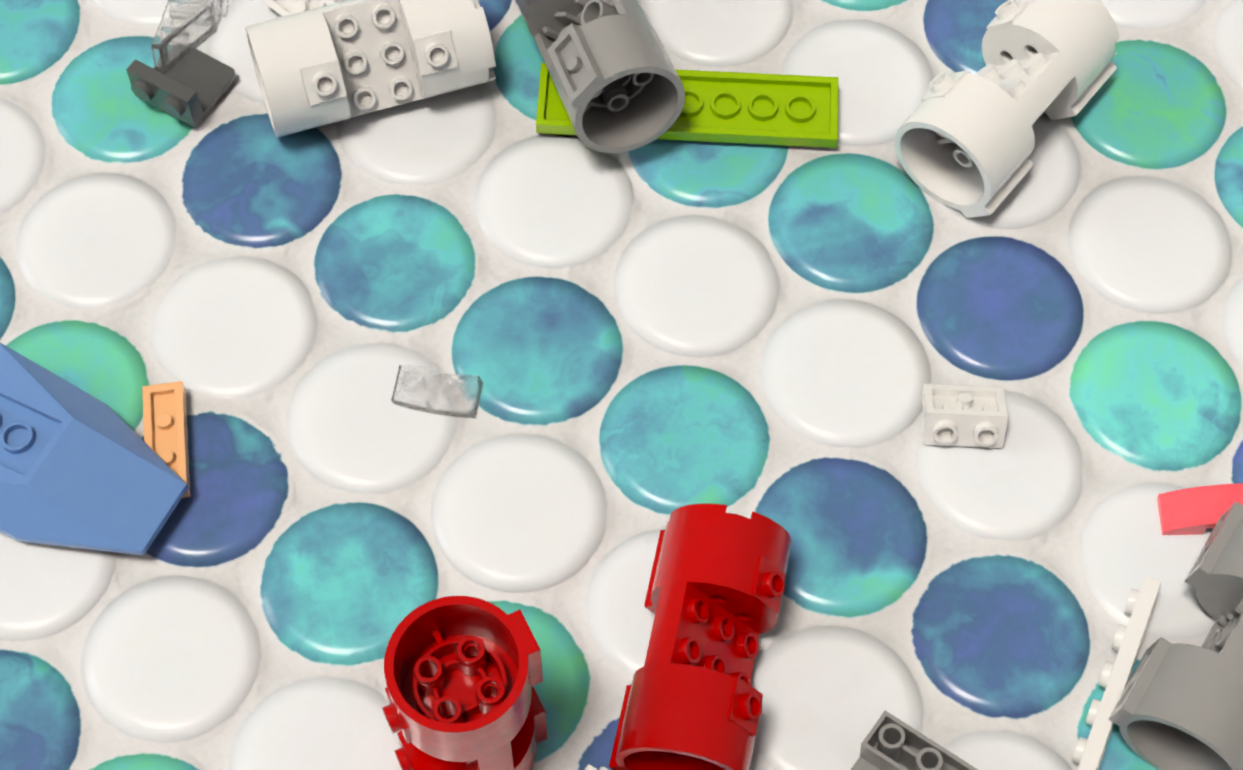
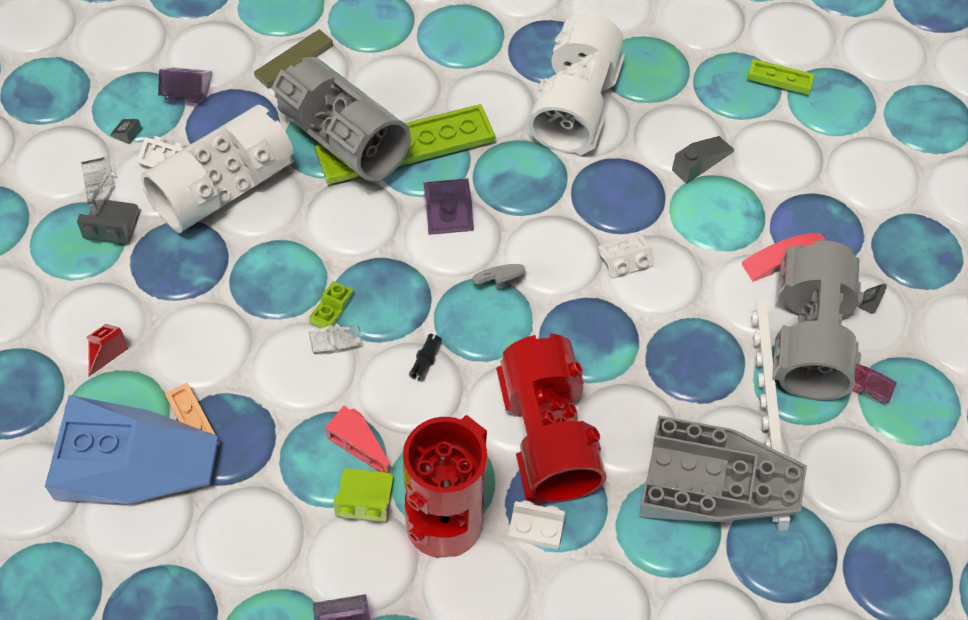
camera: 25 degrees left, 5 degrees down
none -> red slope [86,324,128,377]
none -> lime slope [309,281,354,332]
none -> coral slope [325,406,390,473]
none -> lime bracket [334,468,393,522]
none -> black pin [409,334,442,381]
none -> clear purple slope [423,178,474,235]
none -> light grey piece [472,264,525,289]
none -> dark grey slope [672,136,734,184]

